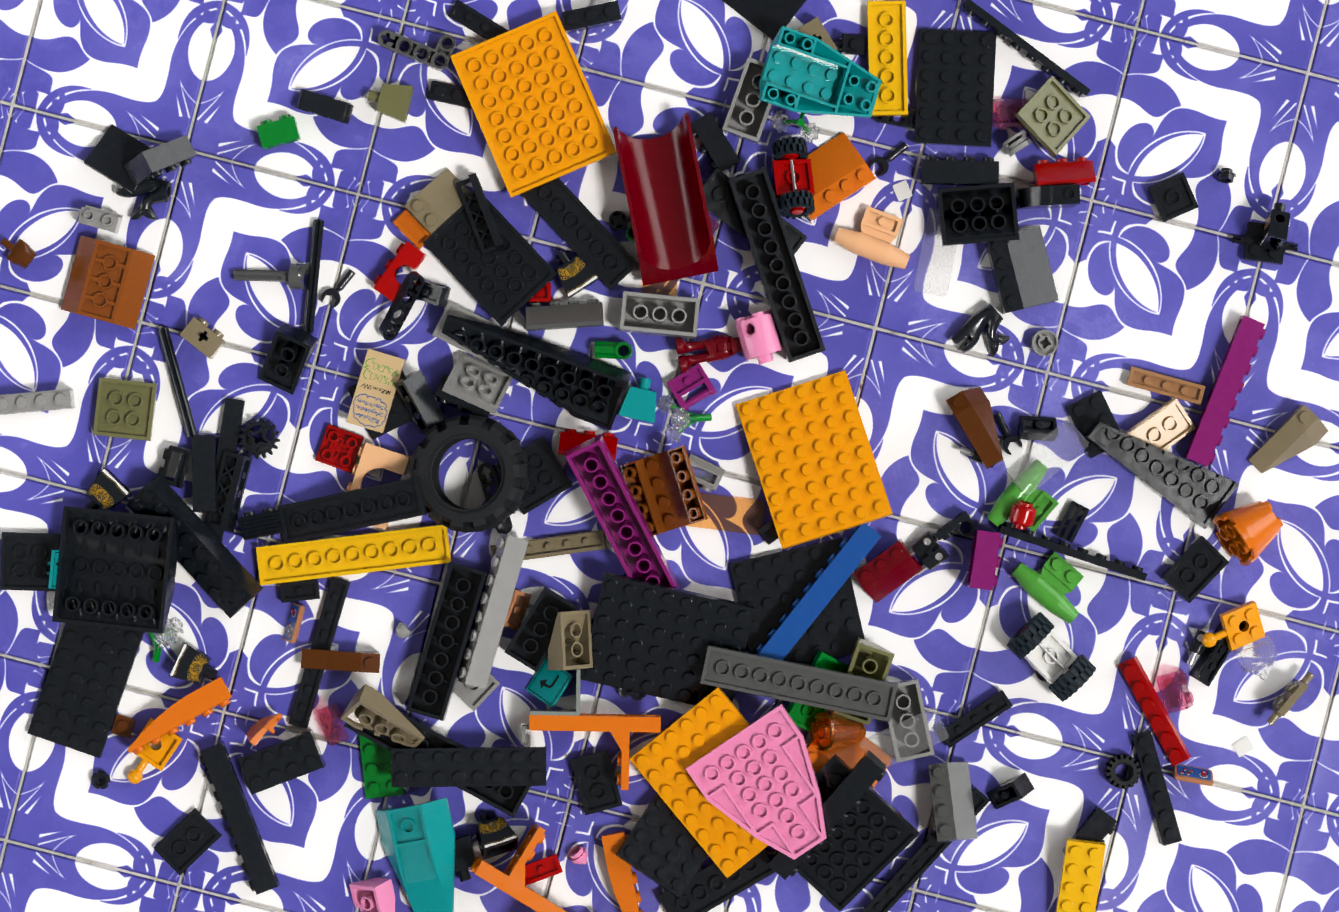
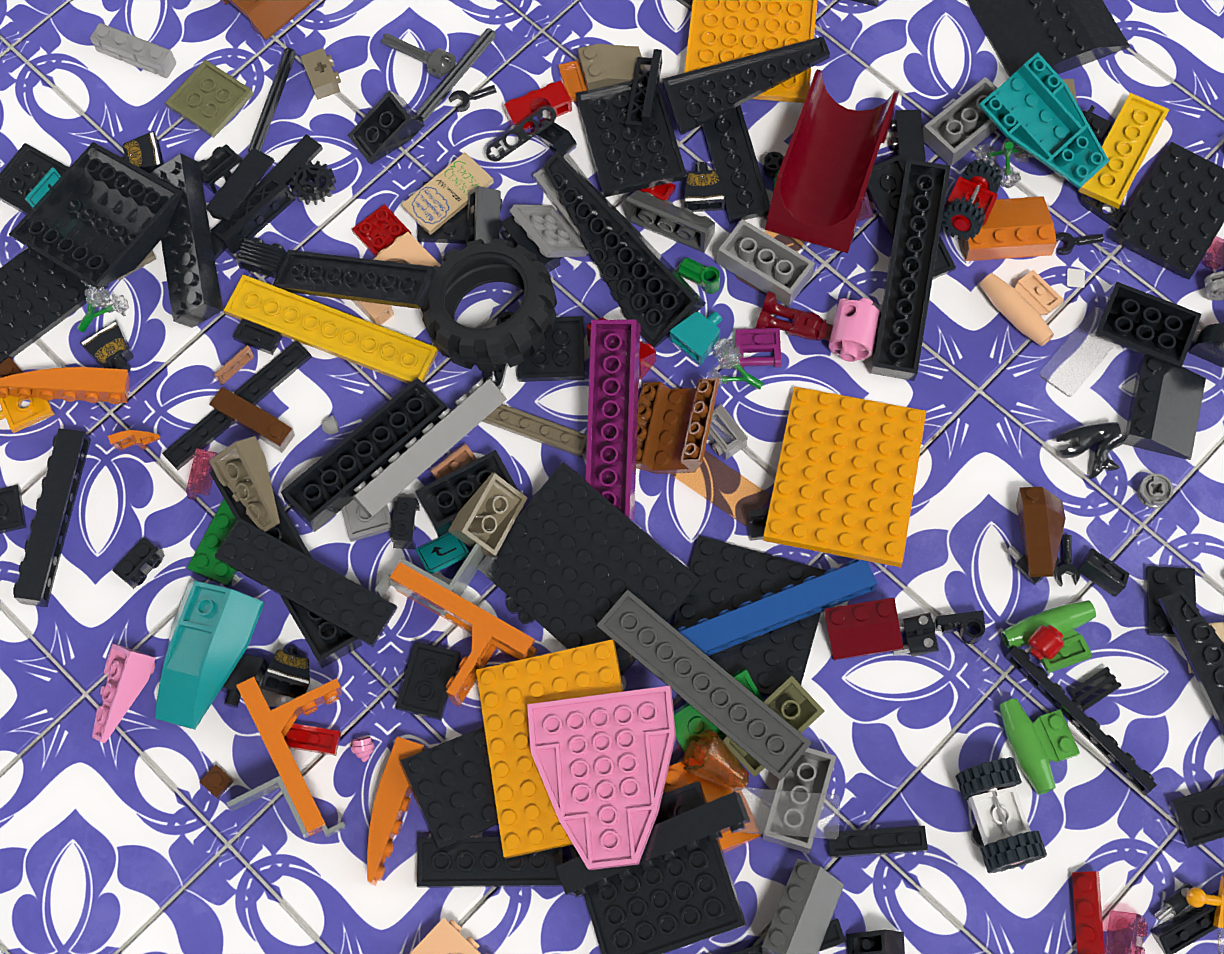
camera: 35 degrees right, 20 degrees down
black brick [238,730,326,795] -> none
black brick [920,156,999,185] -> none
magenta piece [966,530,1003,591] -> none
clear piece [1006,420,1088,496] -> none
none -> black bracket [112,537,165,589]
none -> black window [390,497,420,550]
none -> black wing [662,36,830,135]

